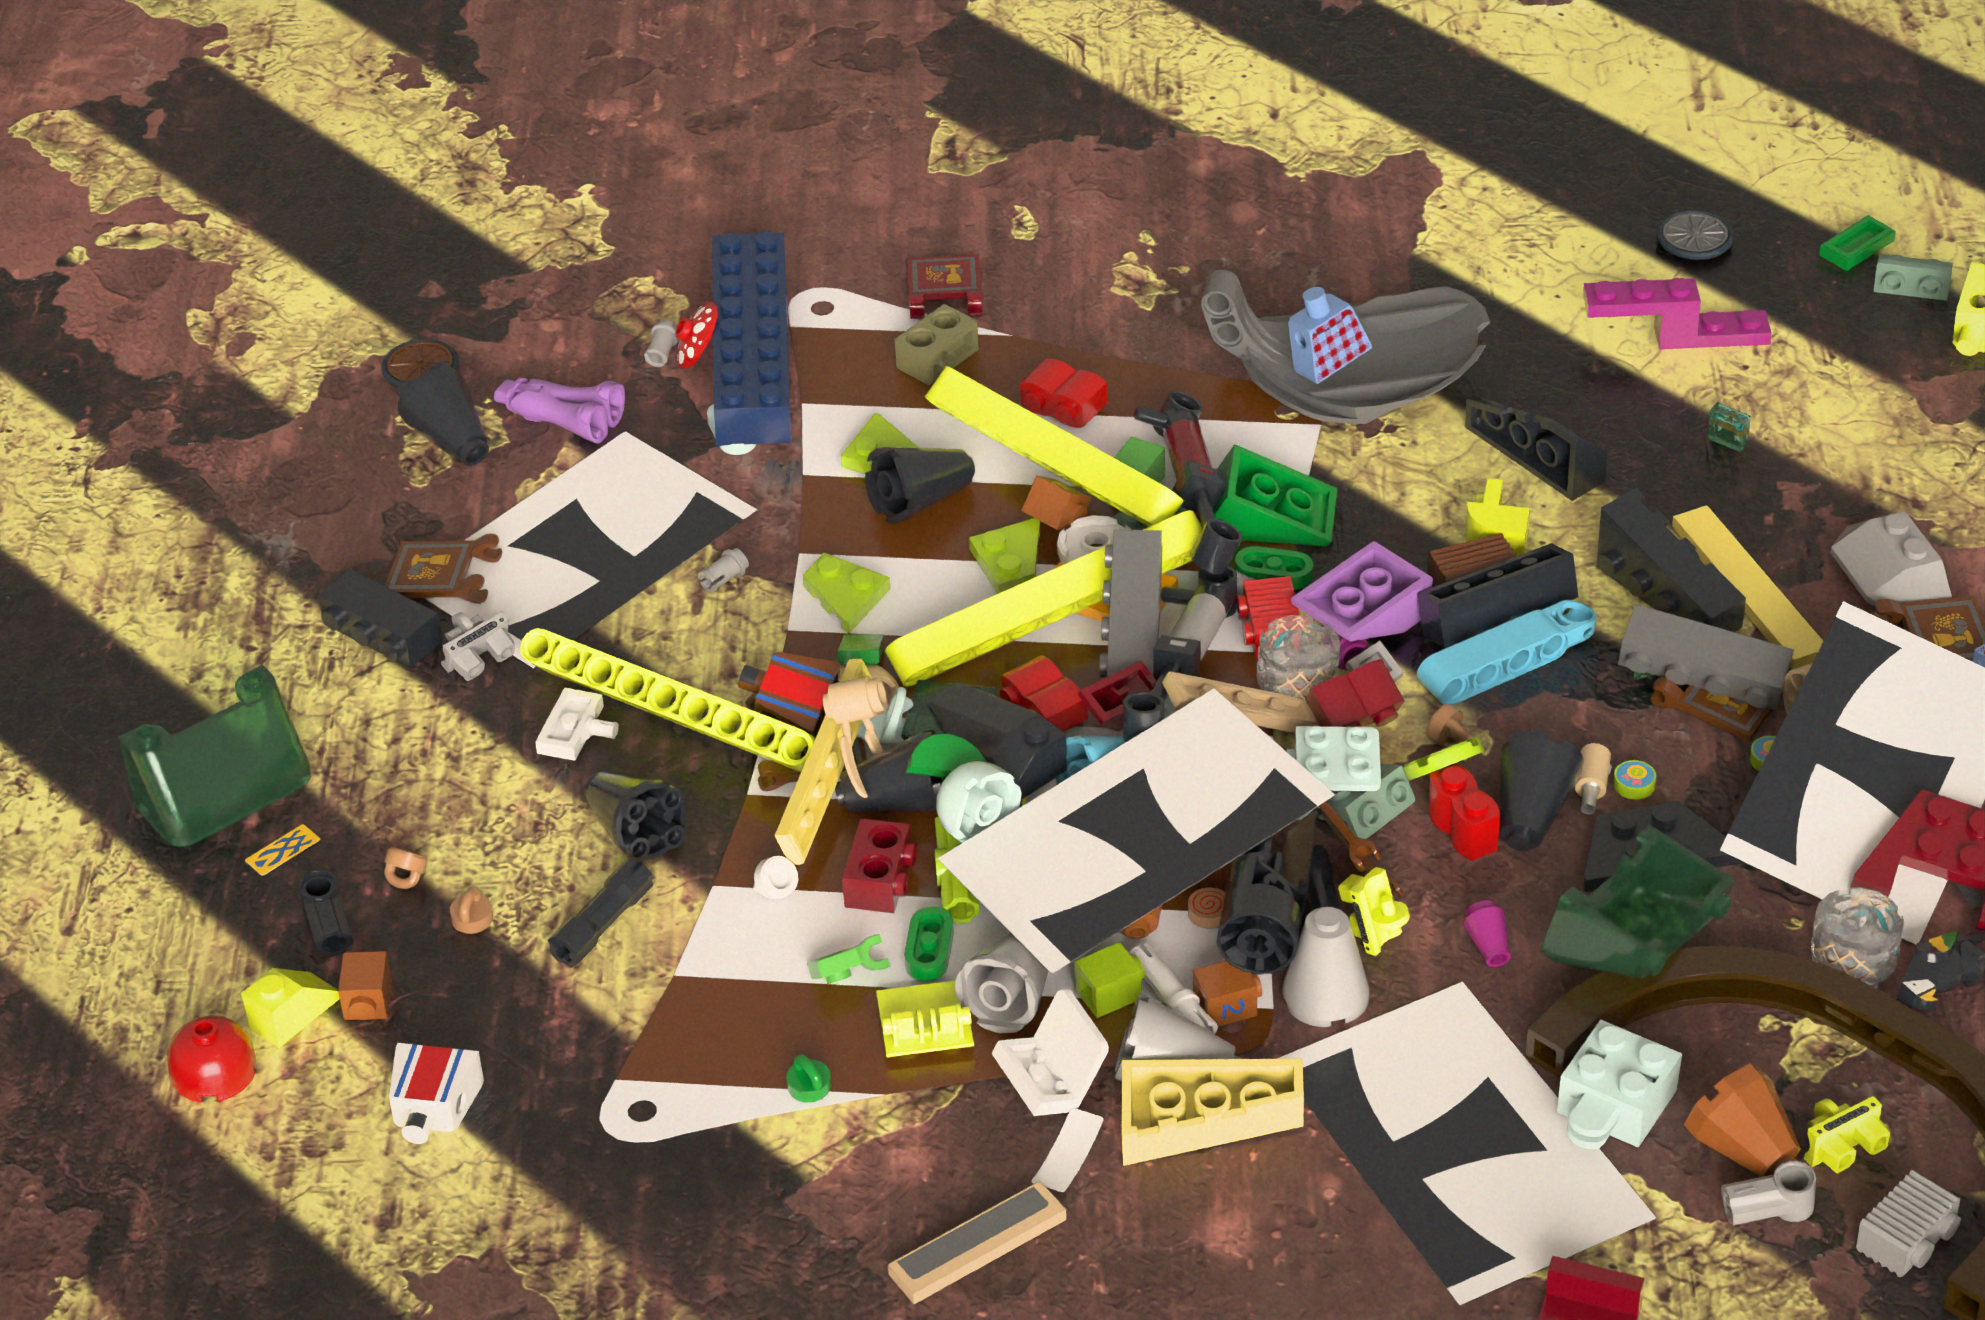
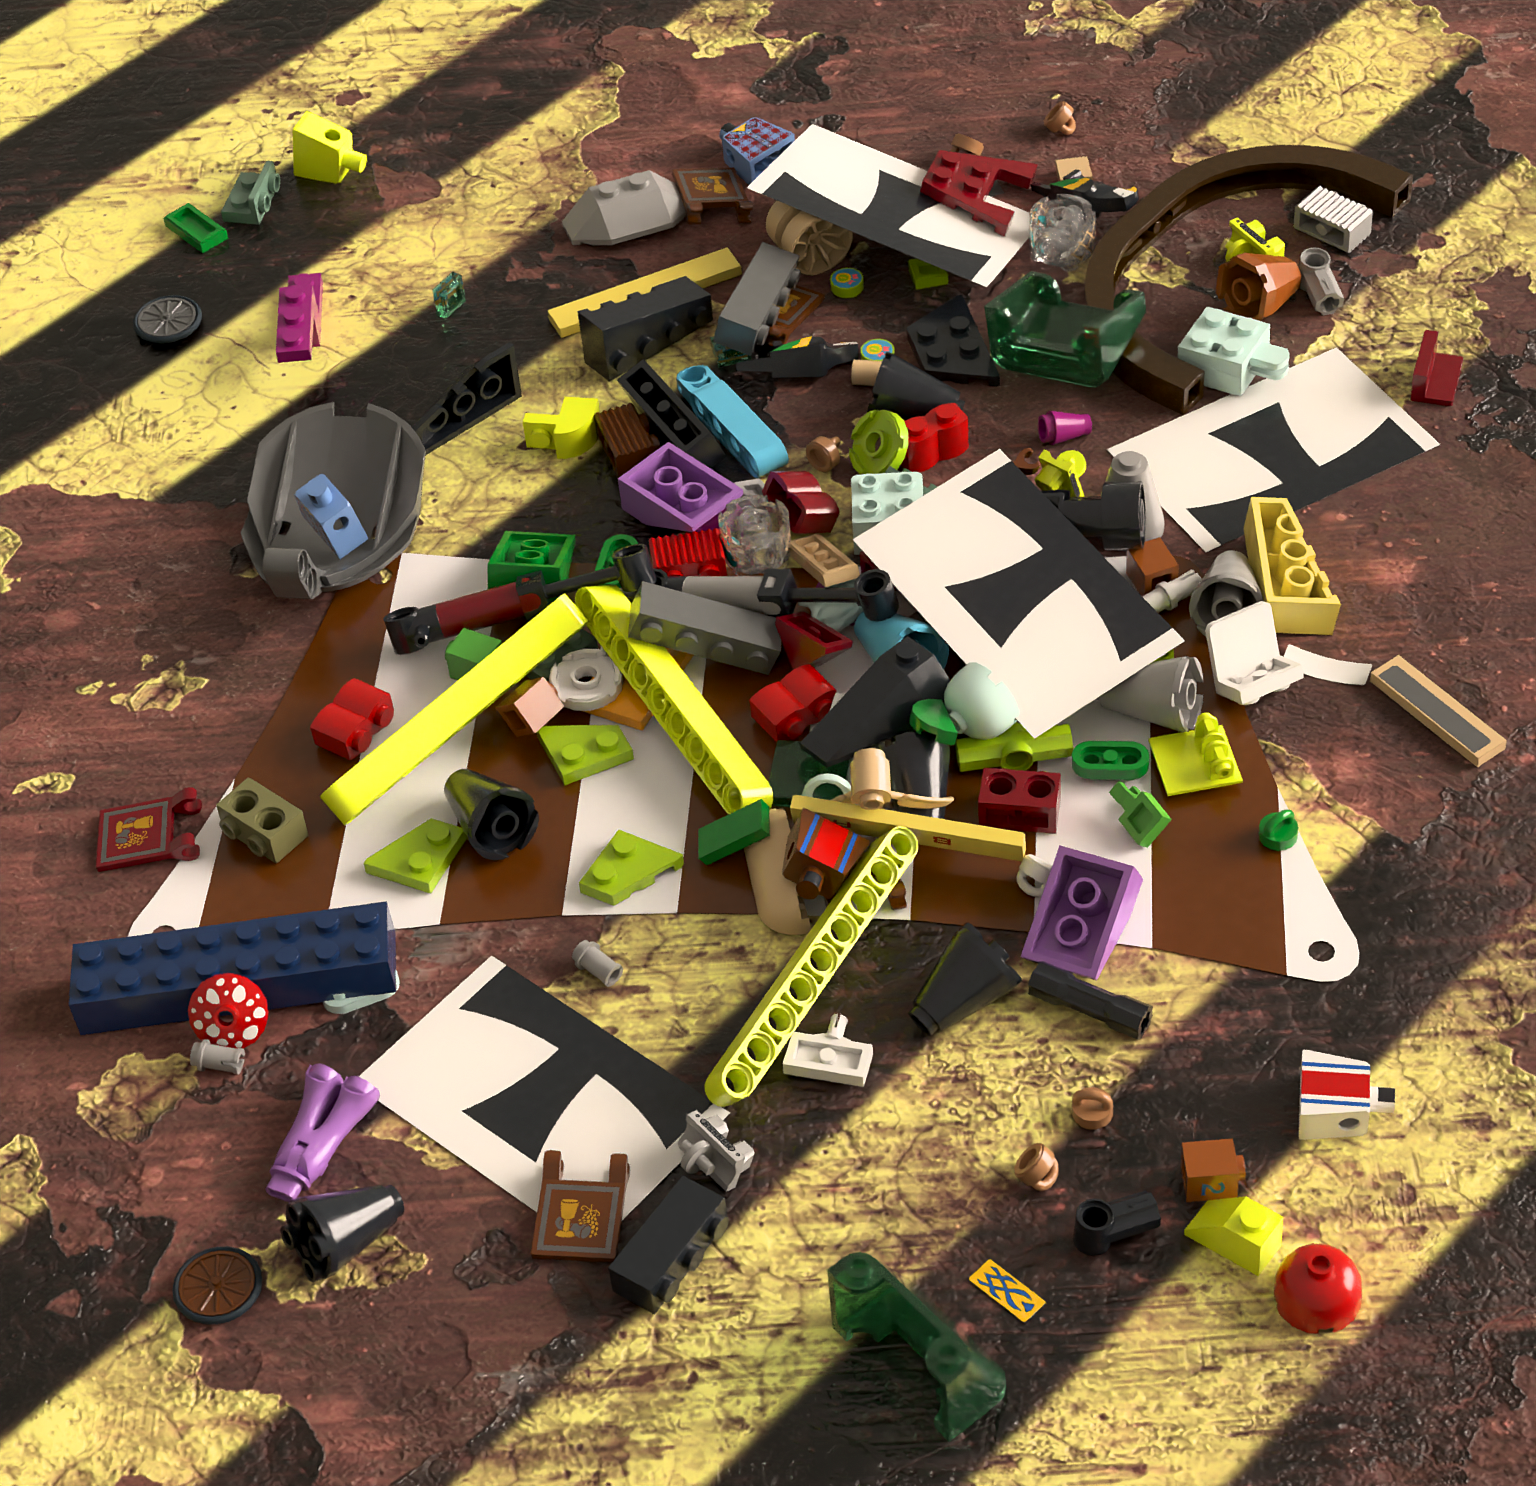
camera: 90 degrees left, 5 degrees up
none -> black animal [736,336,859,378]
none -> medium lavender slope [1021,845,1143,981]

